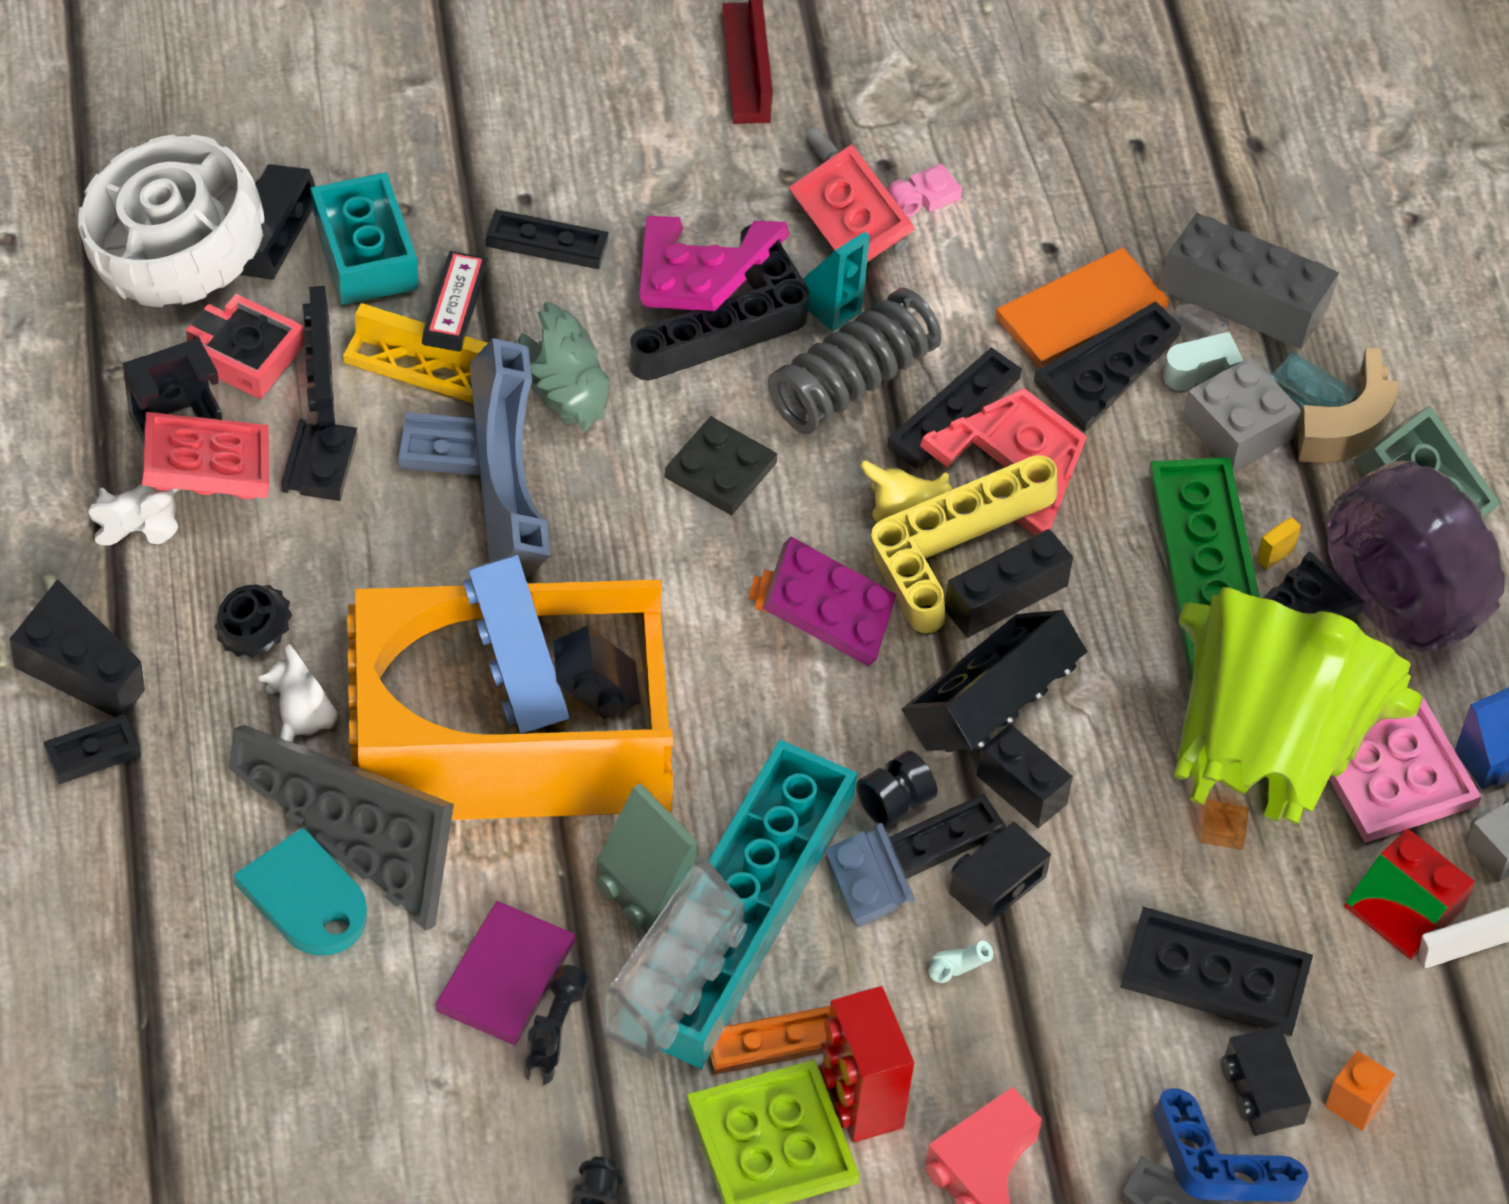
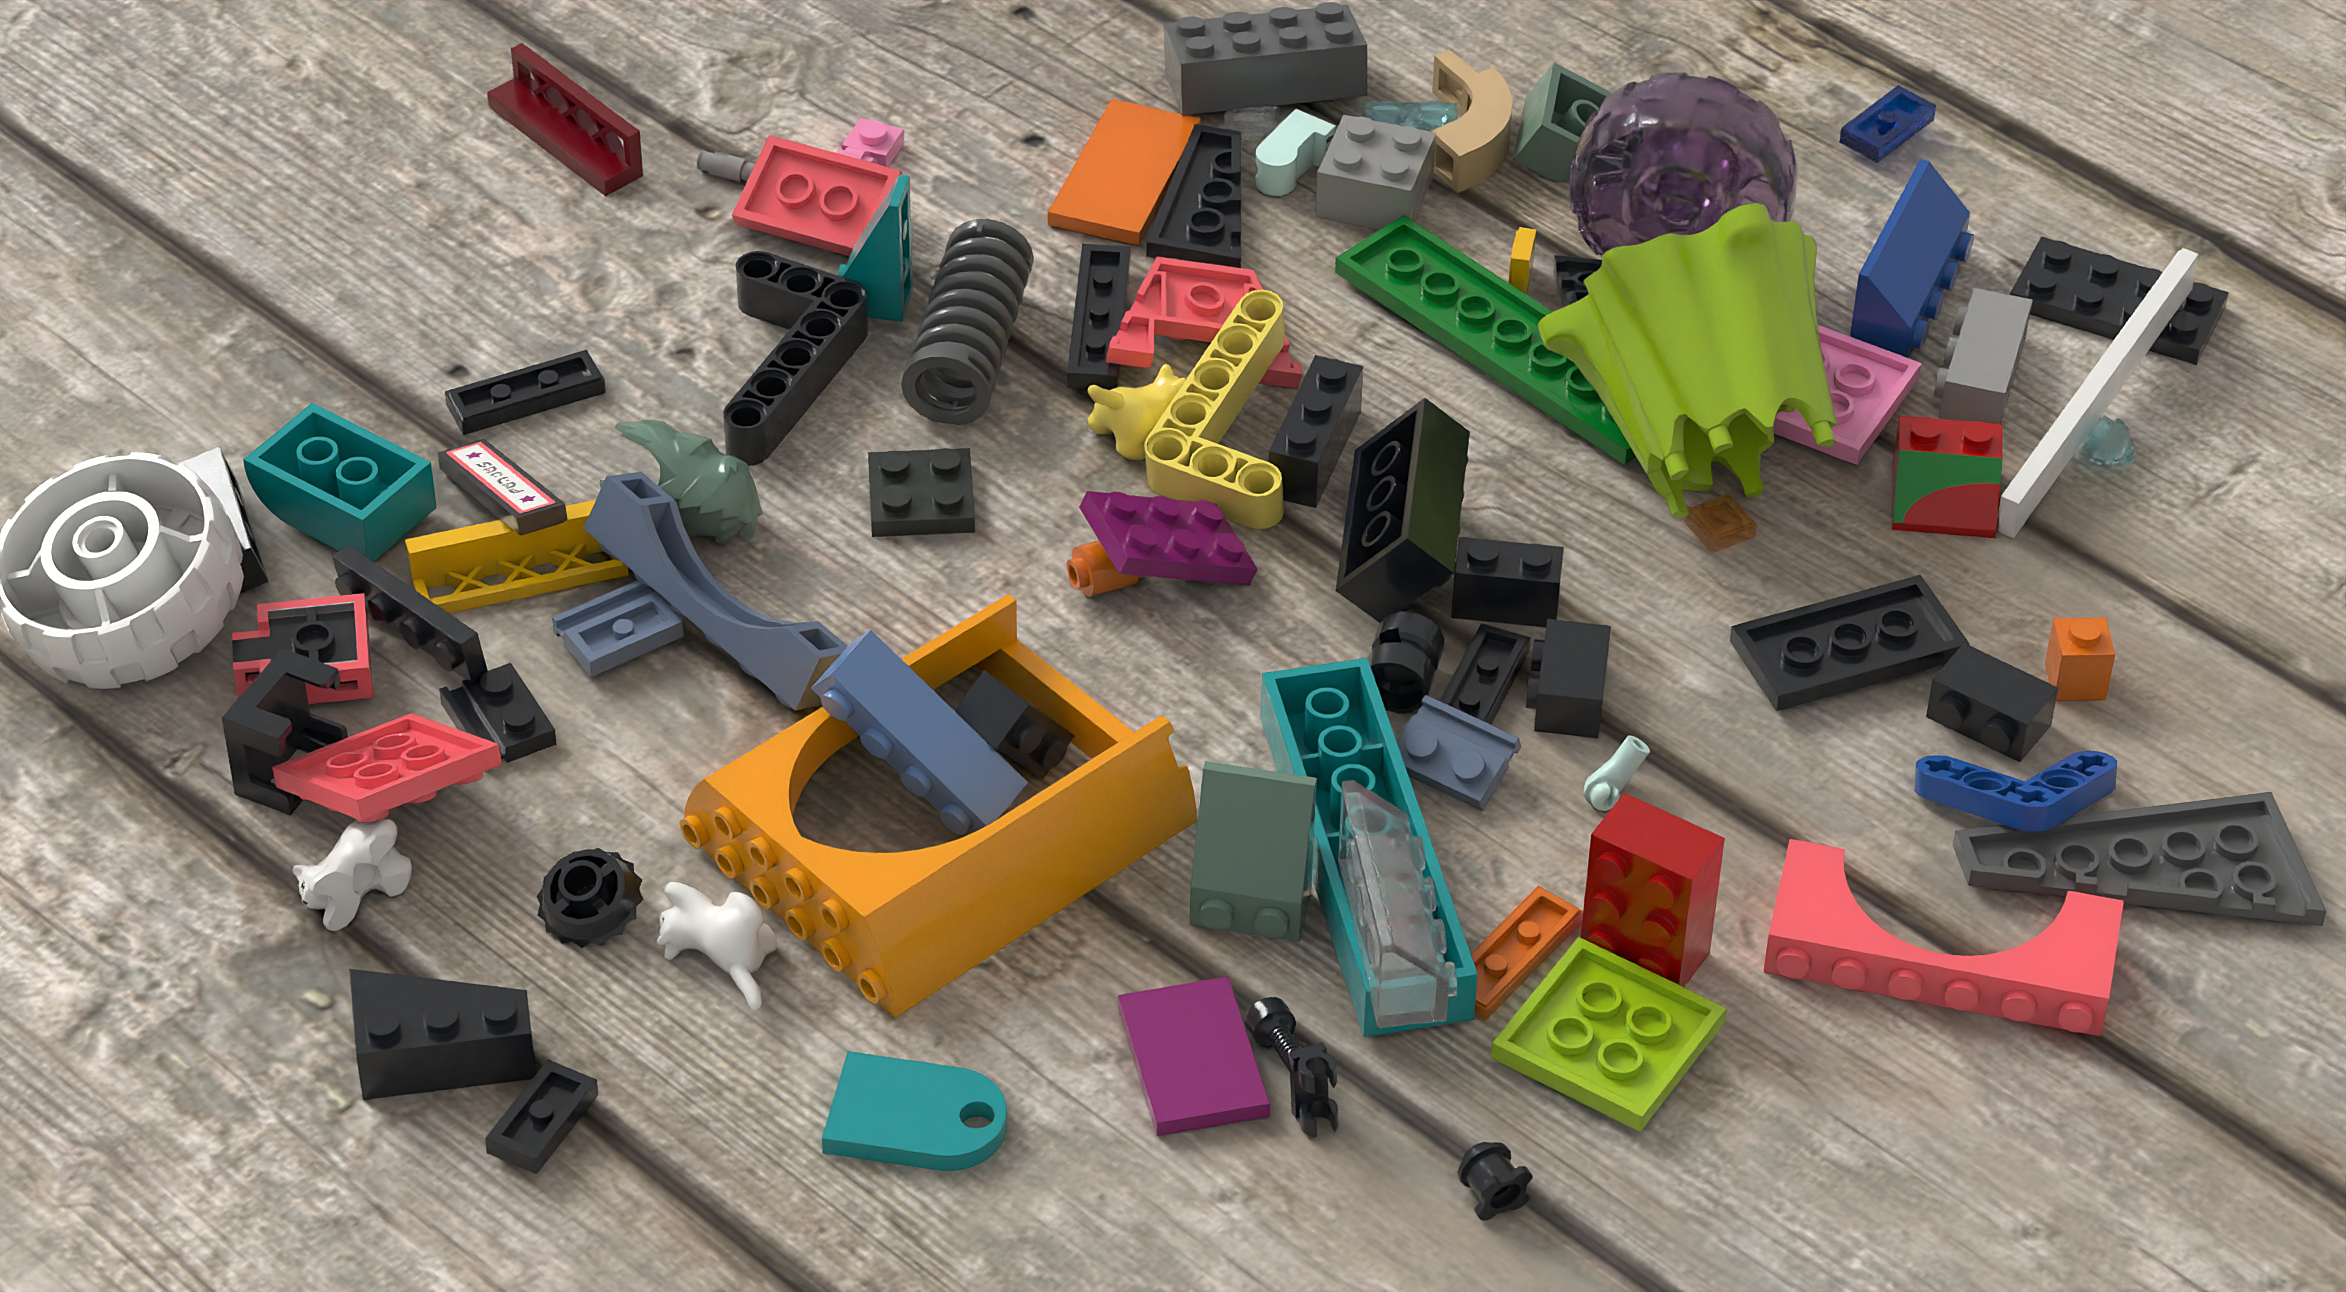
camera: 35 degrees left, 10 degrees down
dark grey wing [229,725,454,930] -> none
dark pink wing [639,216,790,311] -> none

